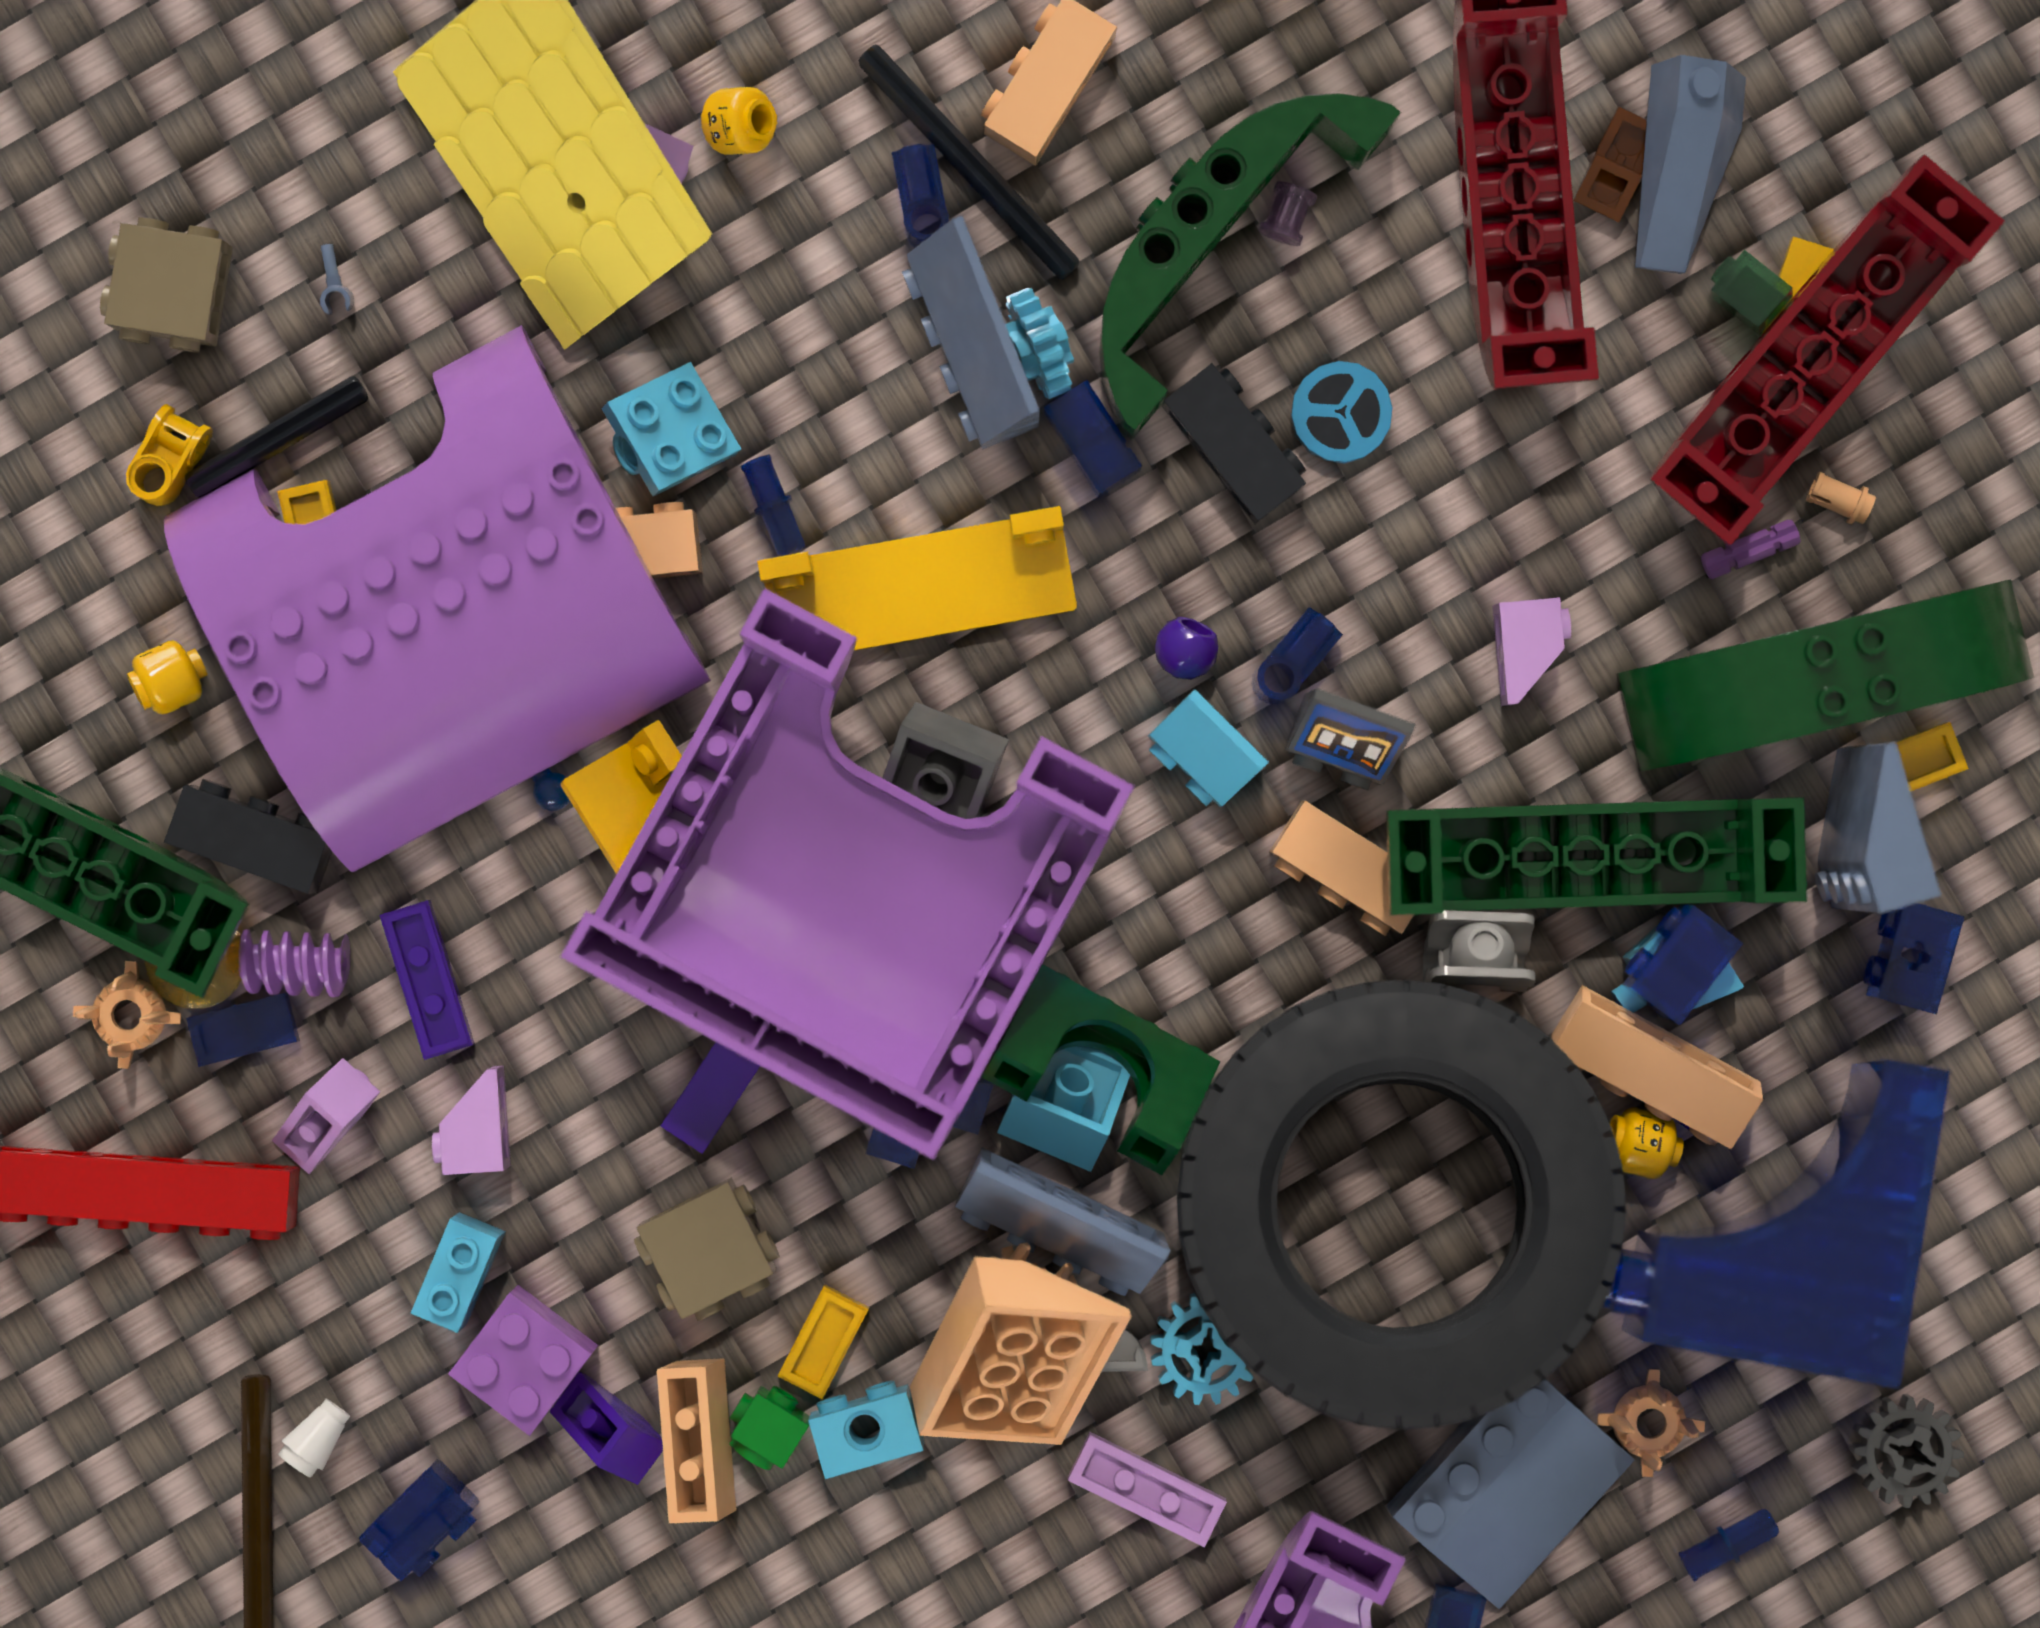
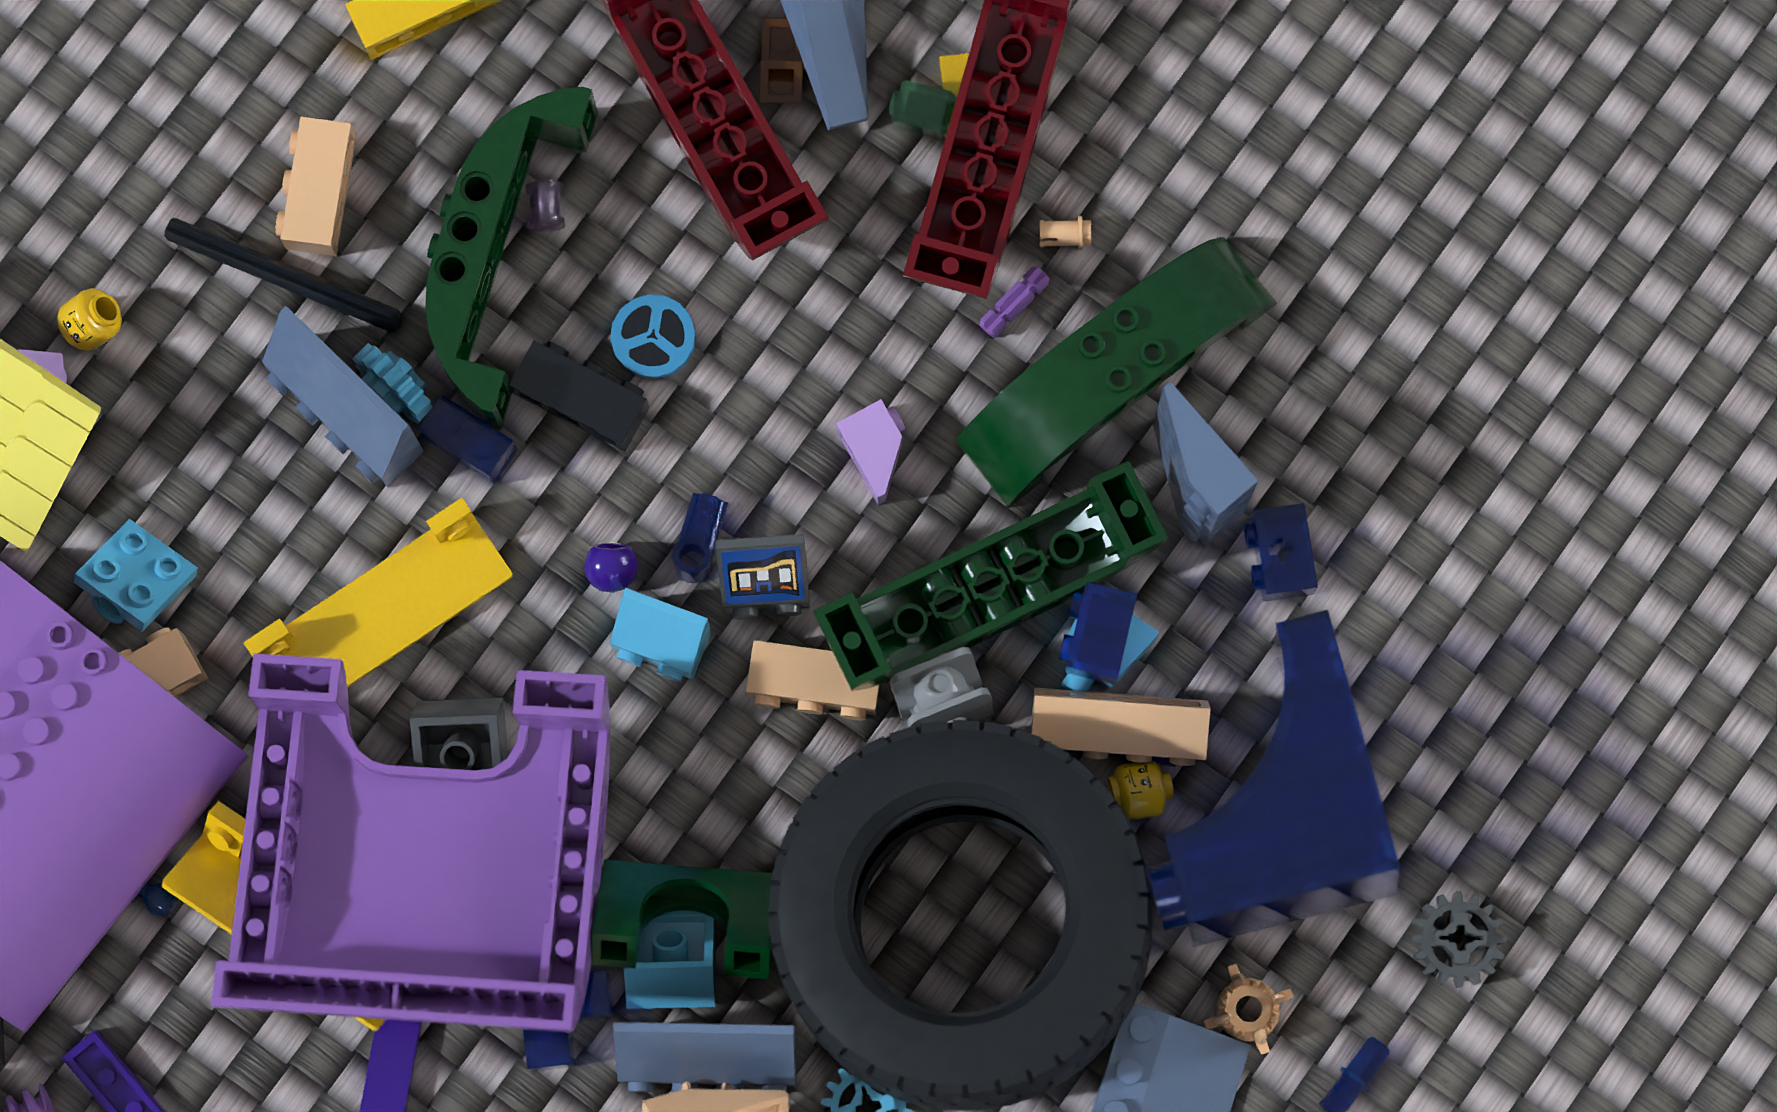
camera: 20 degrees left, 10 degrees down
clear blue axle [741,454,805,556] -> none
clear blue piece [891,144,950,248] -> none
yellow tile [1896,722,1969,792] -> none

